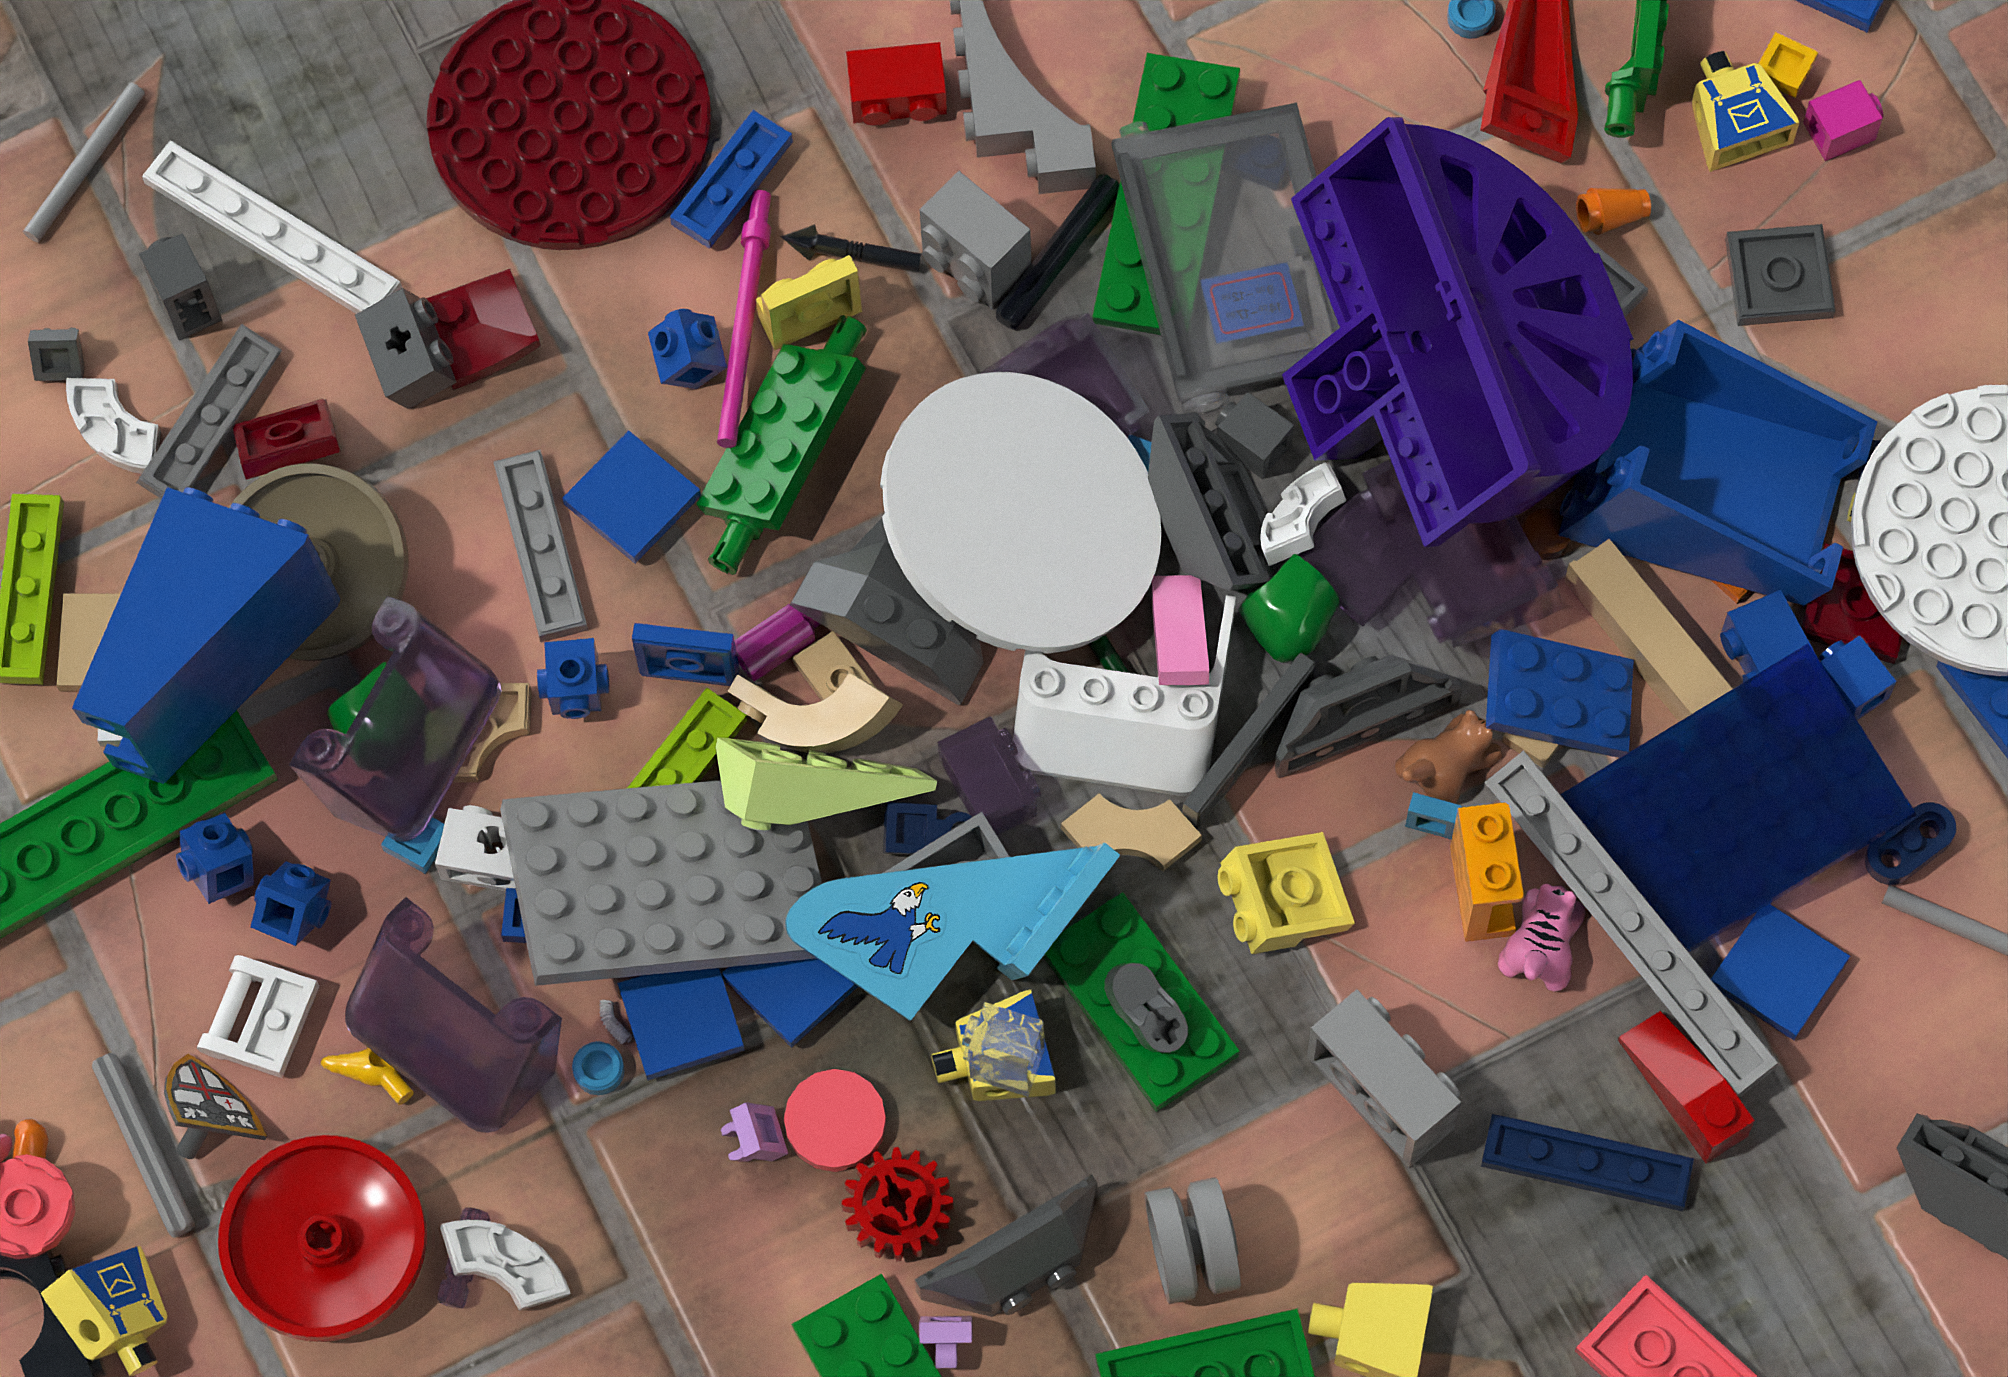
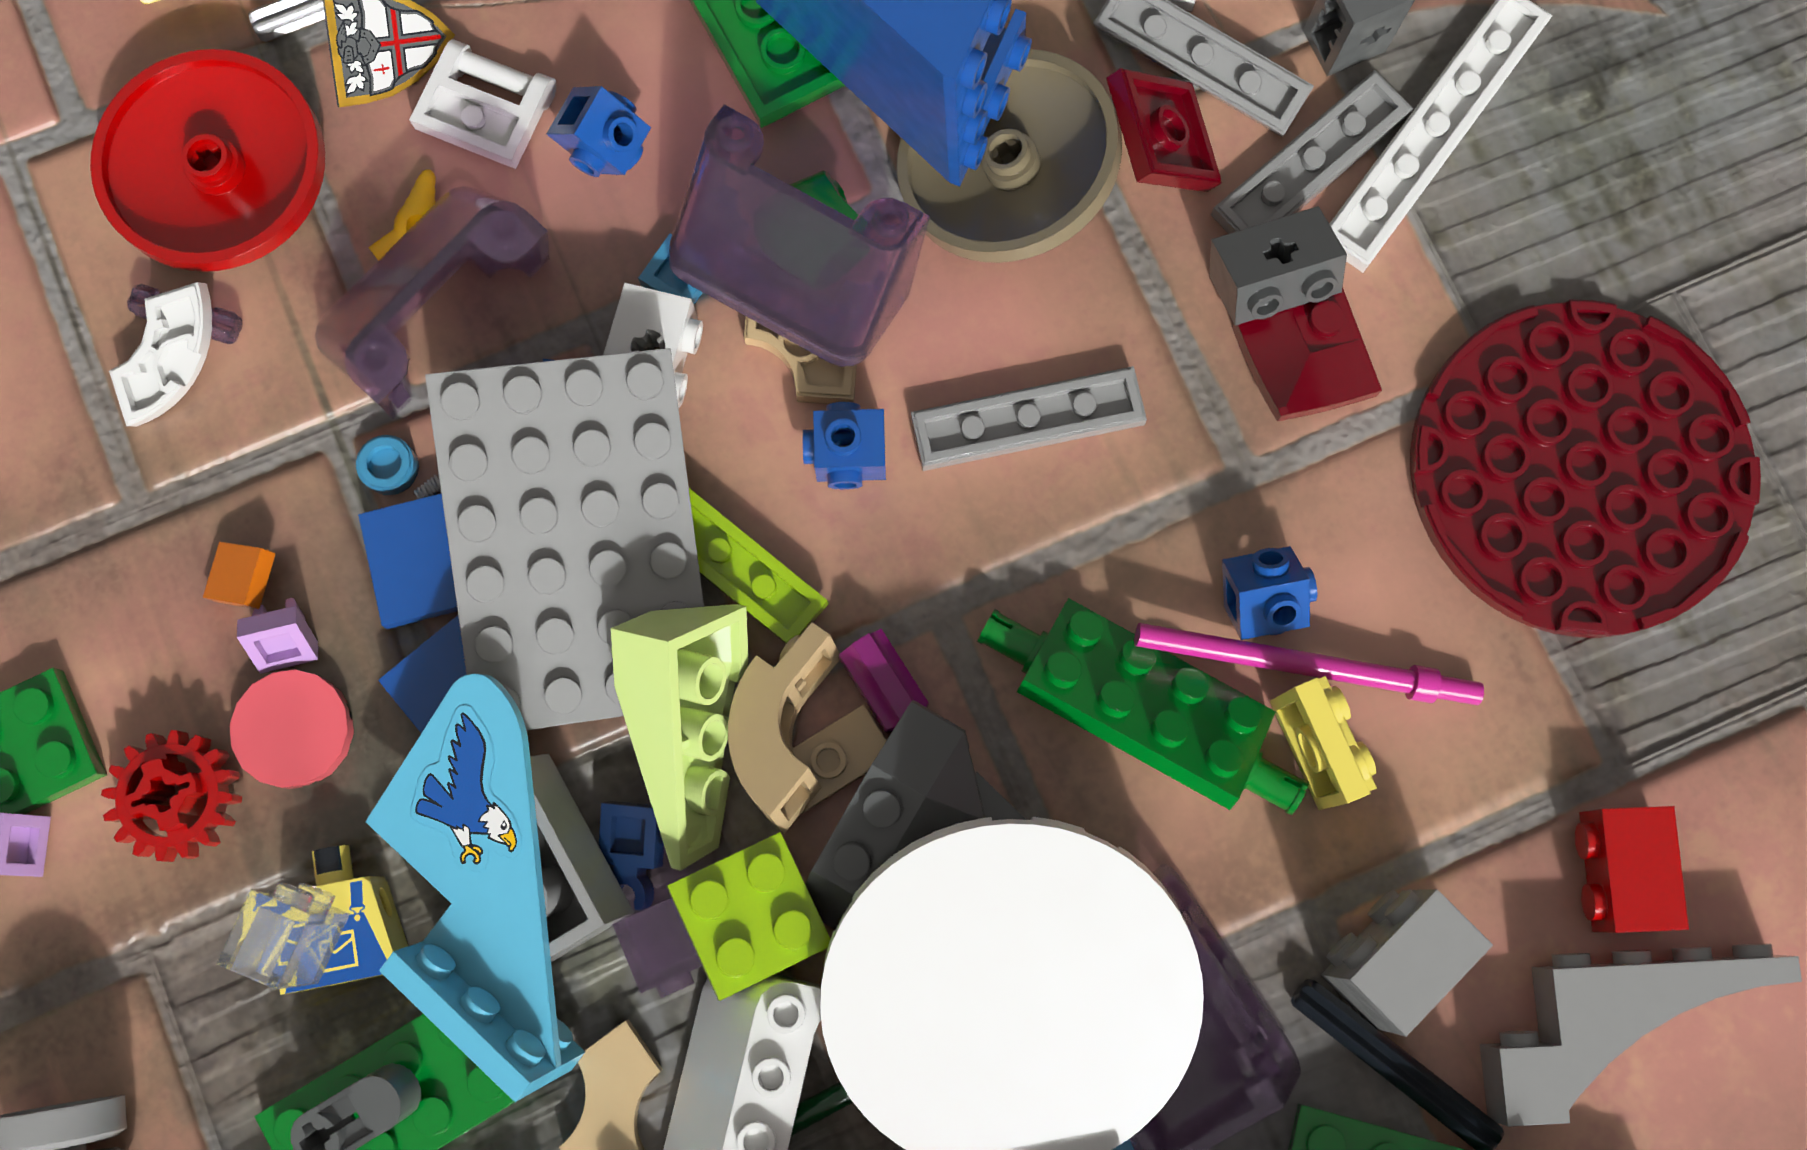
camera: 90 degrees right, 10 degrees up
blue brick [176,813,254,904] -> none
blue tile [562,430,701,564] -> none
blue tile [632,623,740,686] -> none
blue plate [670,110,793,249] -> none
black piece [780,224,922,272] -> none
dark grey wedge [915,1175,1097,1317] -> none
none -> orange tile [203,542,276,609]
none -> lime plate [667,832,831,1001]
none -> light grey tile [1211,70,1413,234]

